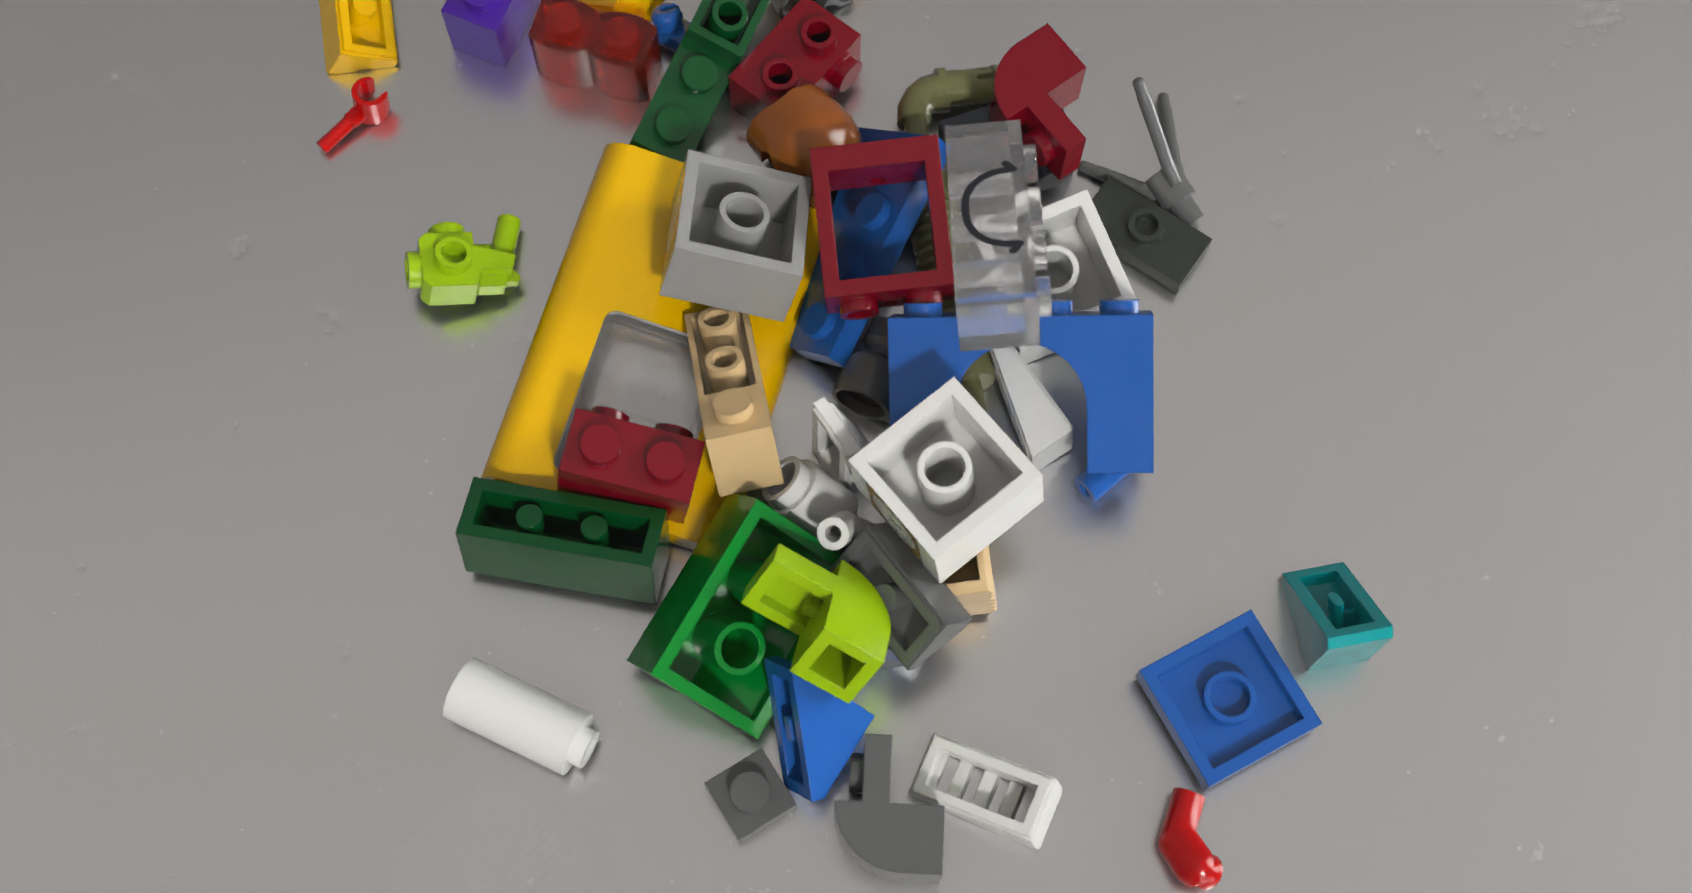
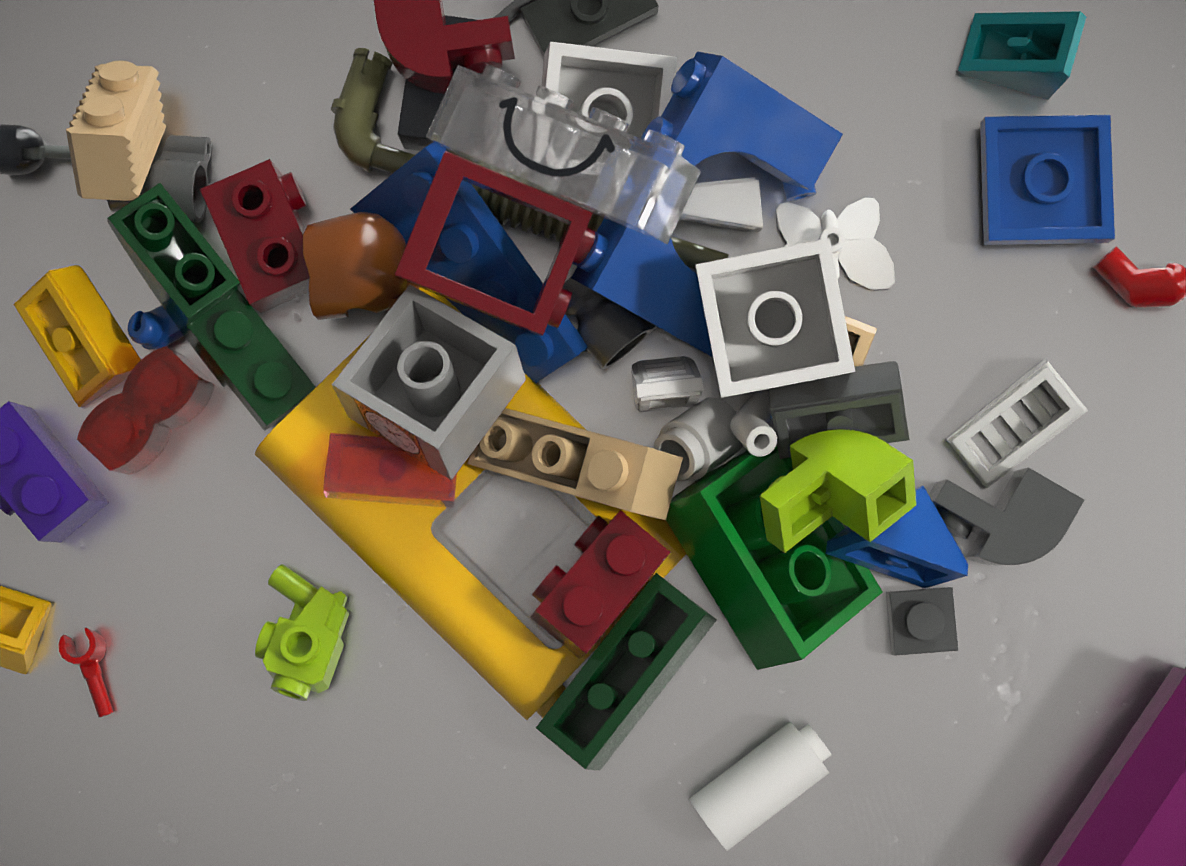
camera: 55 degrees left, 15 degrees up
none -> clear pink slope [323,433,457,508]
none -> white piece [776,198,895,290]

